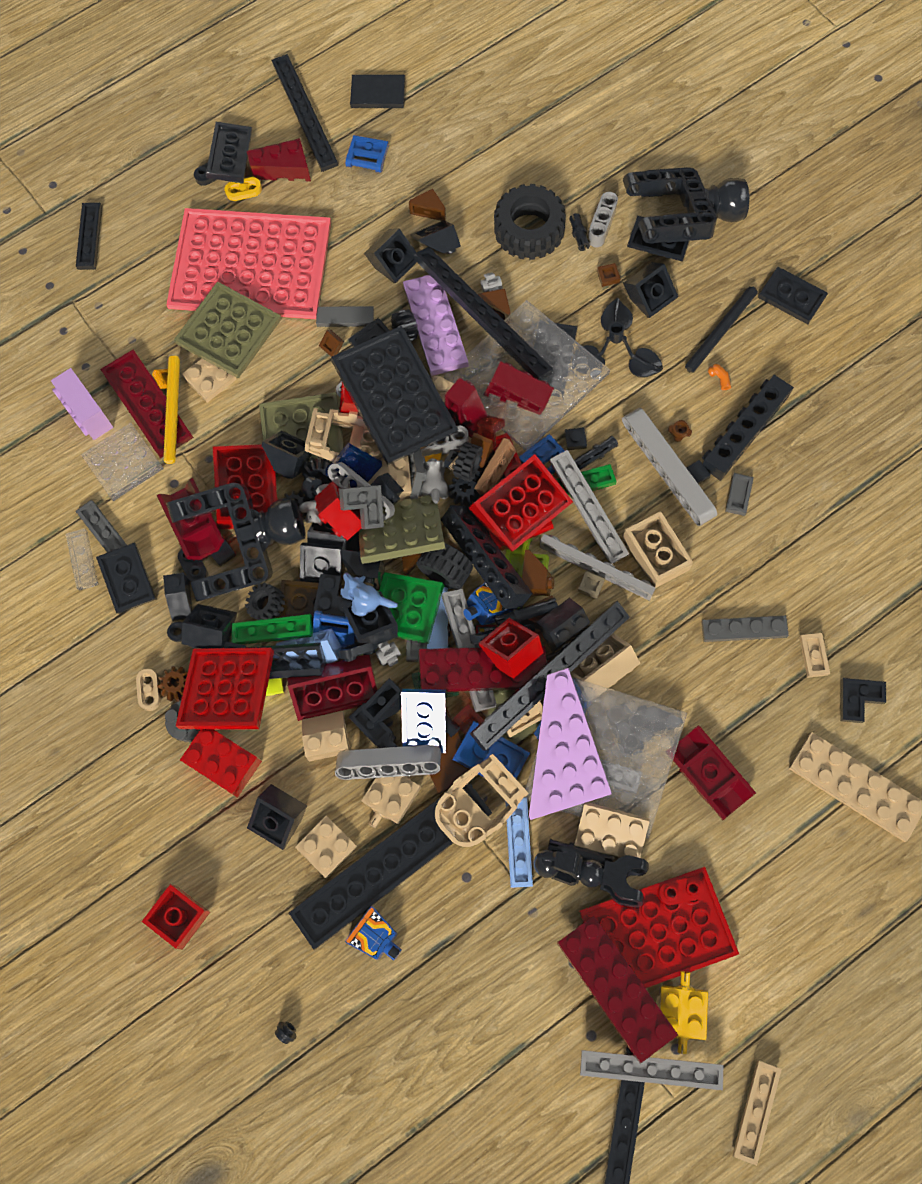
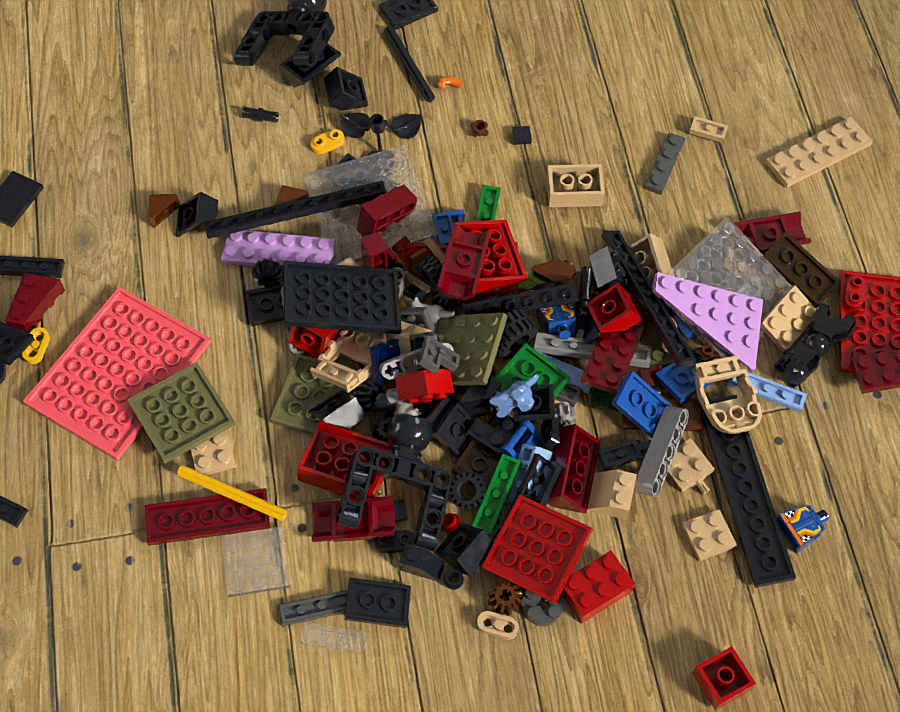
camera: 70 degrees left, 10 degrees down
lavender brick [51,368,113,440] -> none
light orange tile [152,369,168,389] -> none
black slope [247,784,307,850] -> none
black plate [275,1022,297,1044] -> none
dark grey tile [316,306,374,327] -> none
reddish brown plate [319,330,344,357] -> none
blue plate [345,135,389,173] -> none
black slope [360,678,402,724] -> none
black slope [364,228,417,283] -> none
light grey gear [480,272,503,292] -> none
black tyre [494,184,566,260] -> none
light grey plate [540,534,655,601] -> none
light grey plate [549,450,629,564] -> none
black plate [564,427,587,450] -> none
black pin [574,436,618,470] -> none
dark tan plate [578,571,605,599] -> none
light grey beam [588,192,618,247] -> none
reddish brown plate [597,263,621,287] -> none
light grey beam [622,407,717,526] -> none
black brick [702,374,794,481] -> none
dark grey tile [725,473,754,516] -> none
black plate [840,678,886,723] -> none
none -> yellow plate [311,129,344,154]
none -> dark red piece [437,223,491,301]
none -> red plate [442,513,461,533]
none -> reddish brown plate [695,343,719,362]
none -> dark brown plate [761,231,841,308]

